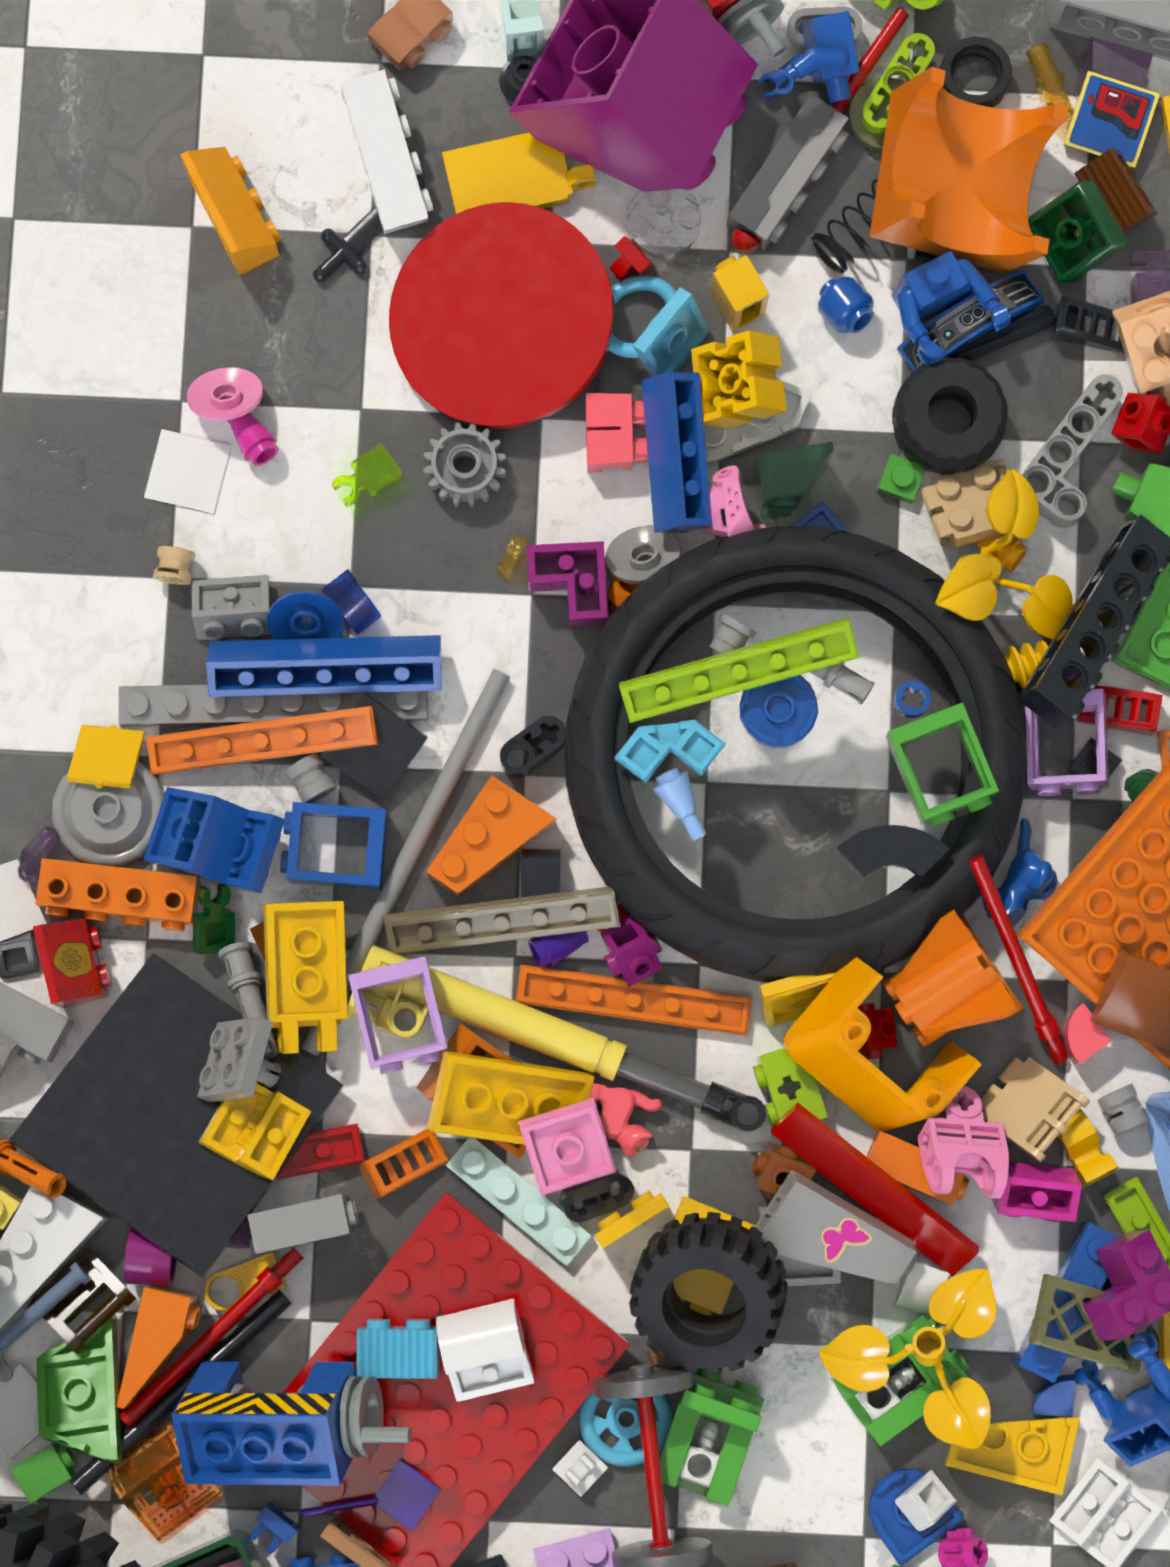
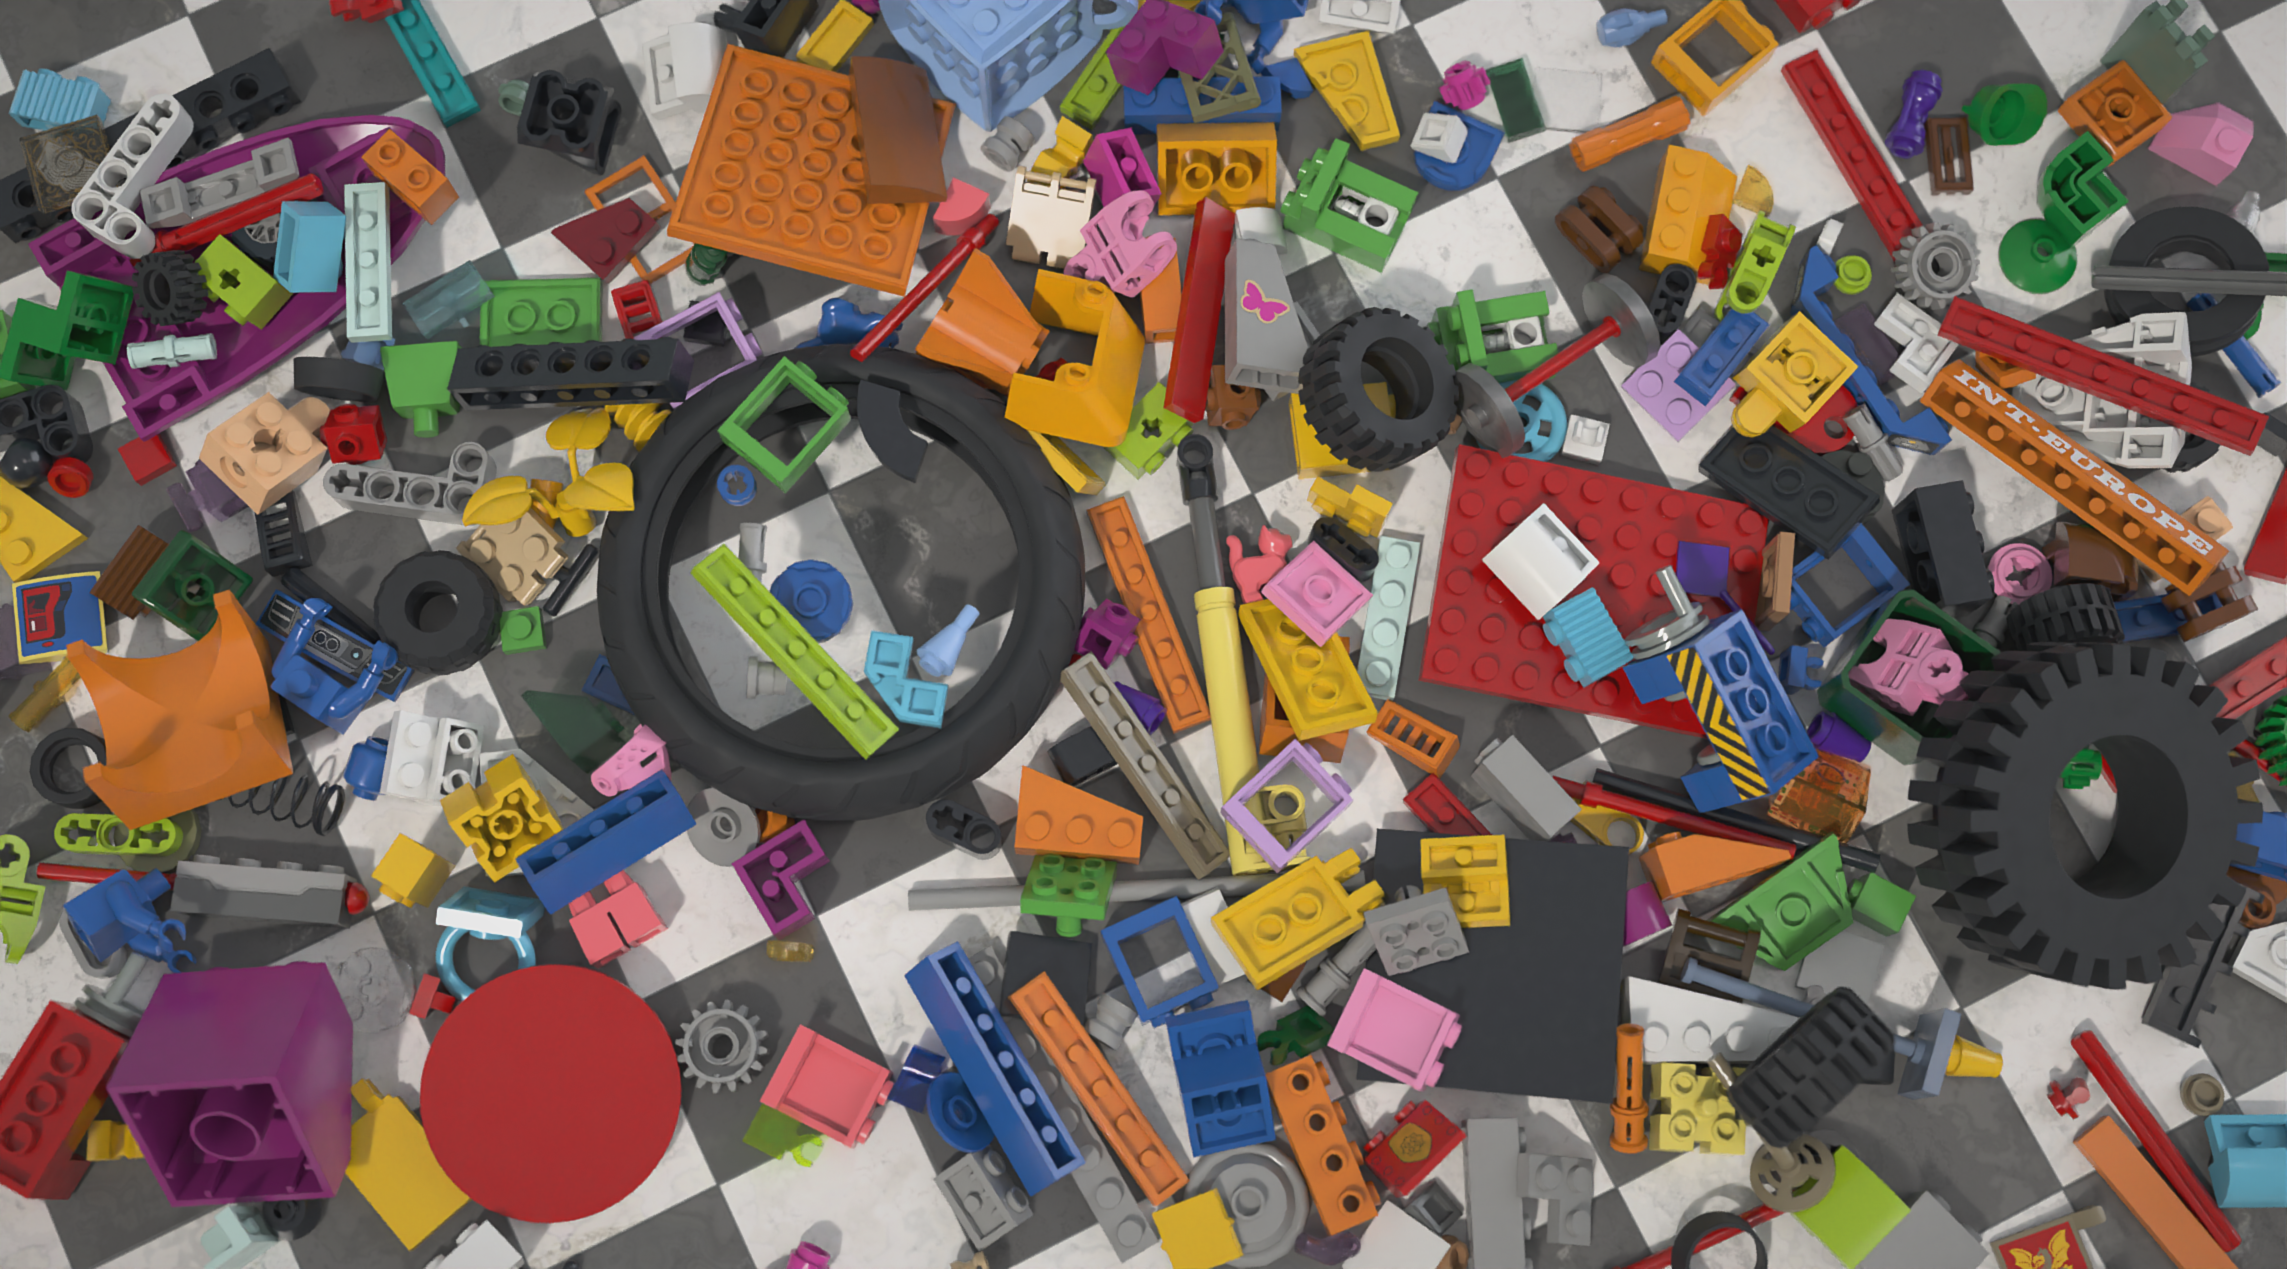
camera: 120 degrees left, 5 degrees down
yellow plant [819,1269,997,1450] -> none
none -> white brick [380,710,485,806]
none -> black piece [543,544,599,617]
none -> coral panel [760,1024,896,1149]
none -> bright green plate [1020,854,1117,937]
none -> light orange slope [1157,122,1277,215]
none -> white slope [1181,887,1245,986]
none -> bright pink panel [1328,968,1463,1092]
none -> dark purple cone [1807,711,1872,763]

